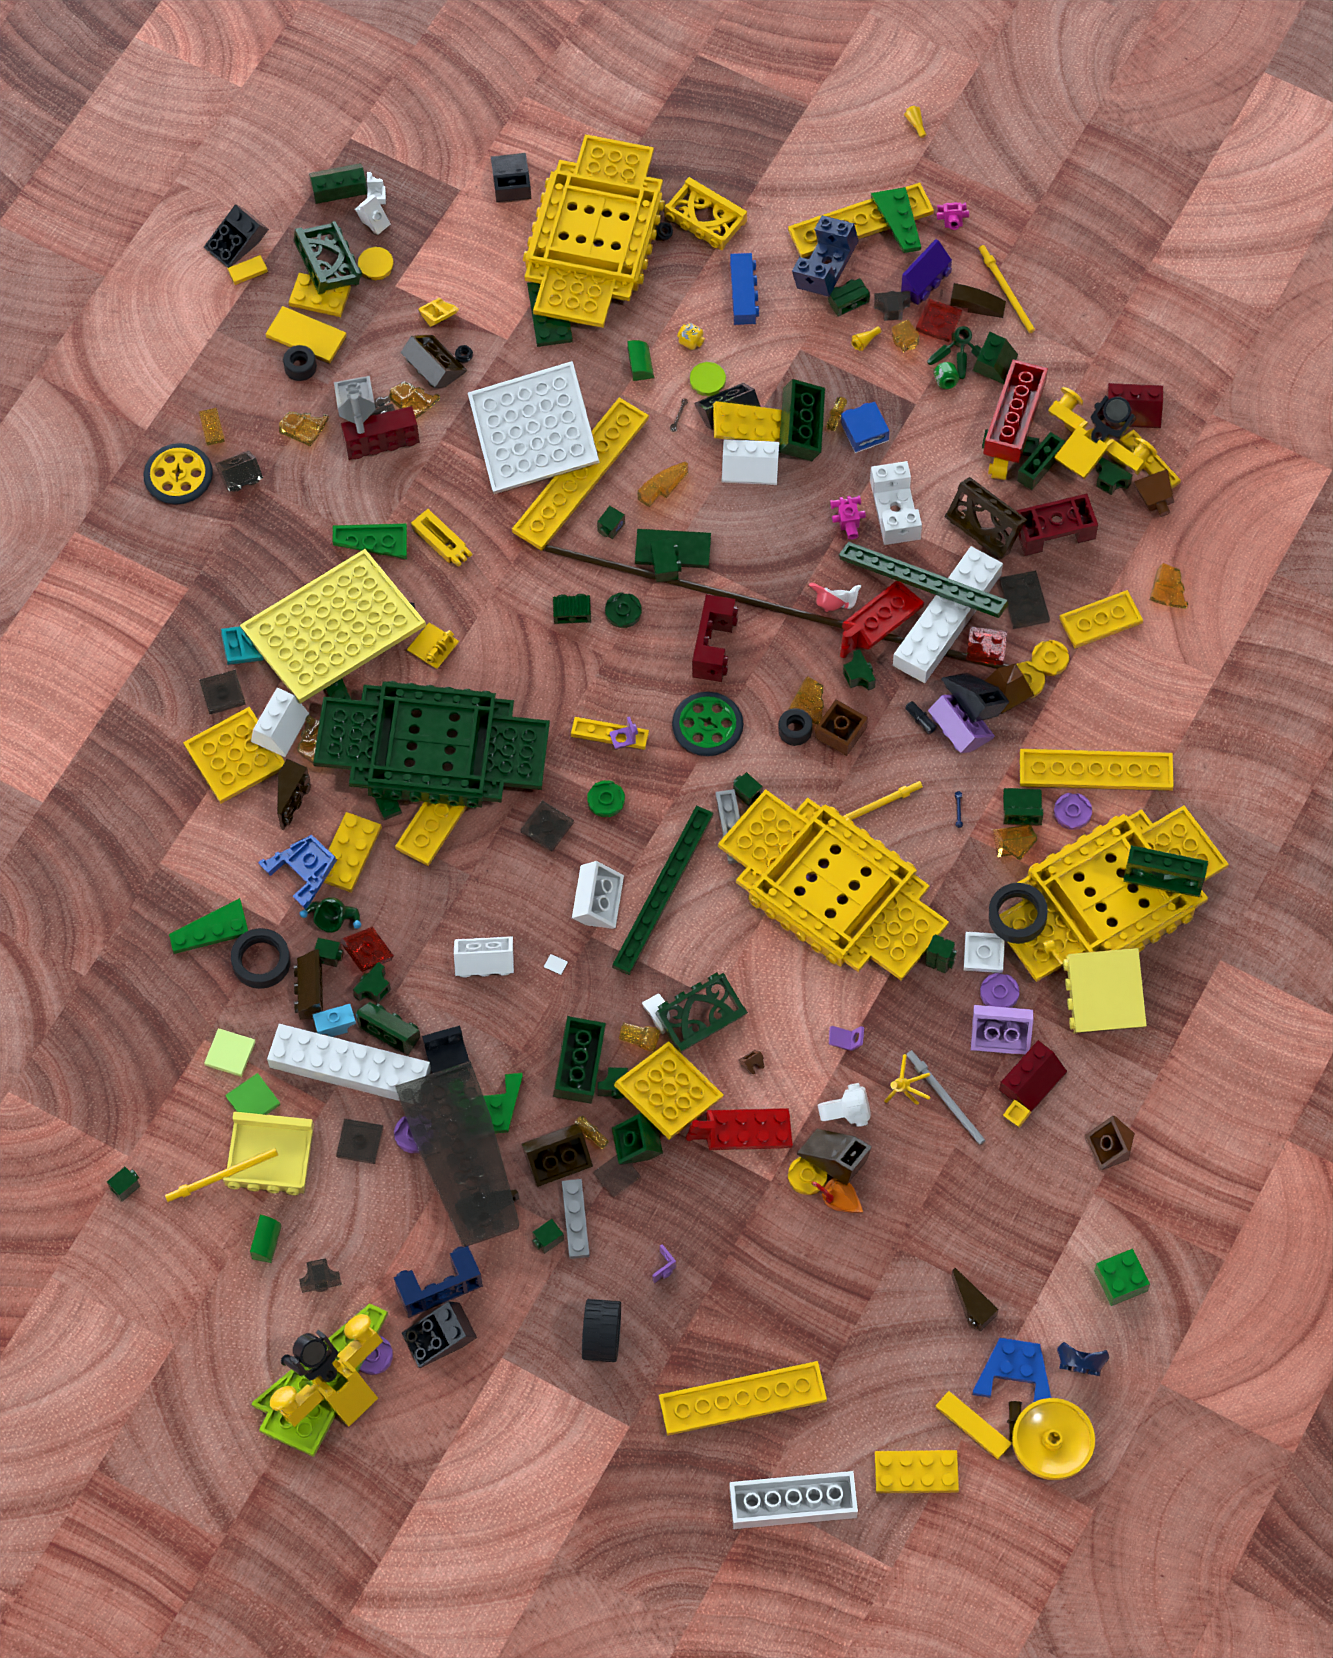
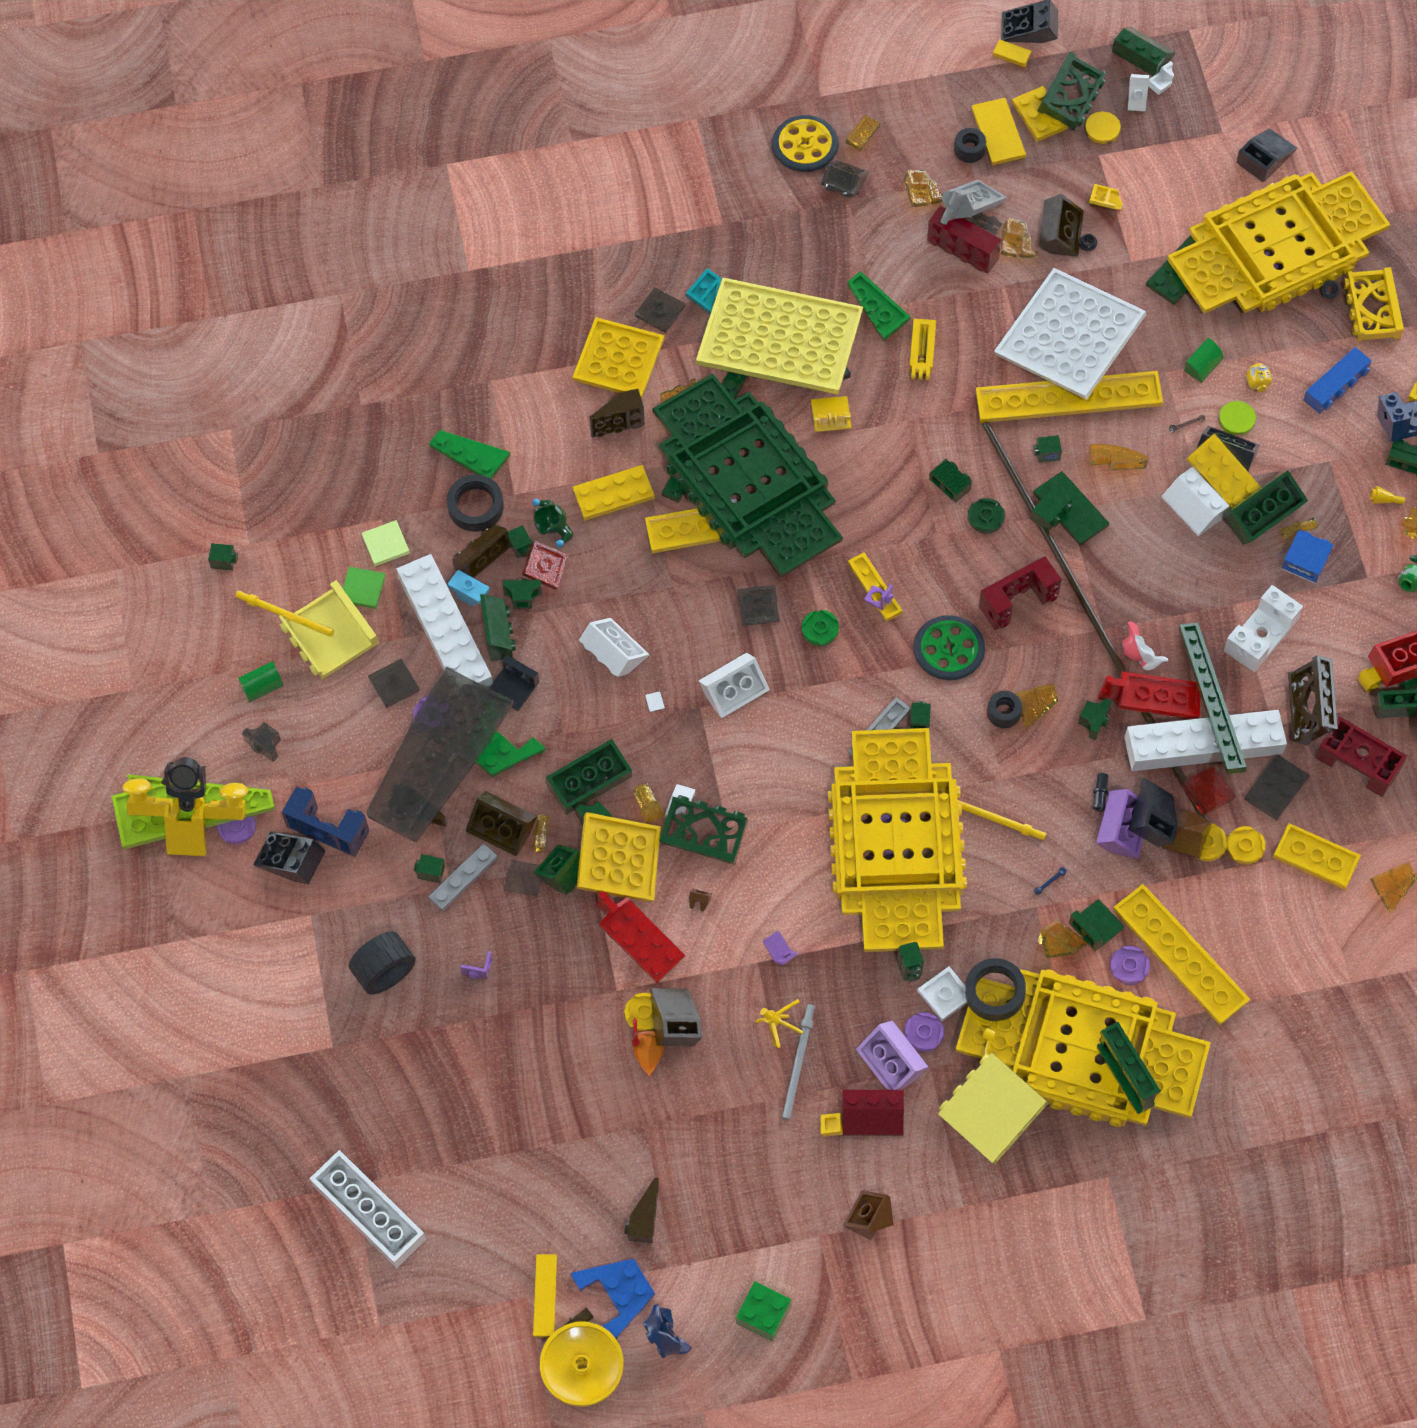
camera: 50 degrees right, 0 degrees up
white slope [251,688,309,757] -> none
wing [258,835,337,910] -> none
dark green plate [612,805,714,975] -> none
yellow plate [659,1361,827,1436] -> none
reddish brown brick [815,699,868,756] -> none
white piece [818,1083,871,1127] -> none
dark pink piece [830,495,866,540] -> none
yellow plate [875,1450,959,1494] -> none

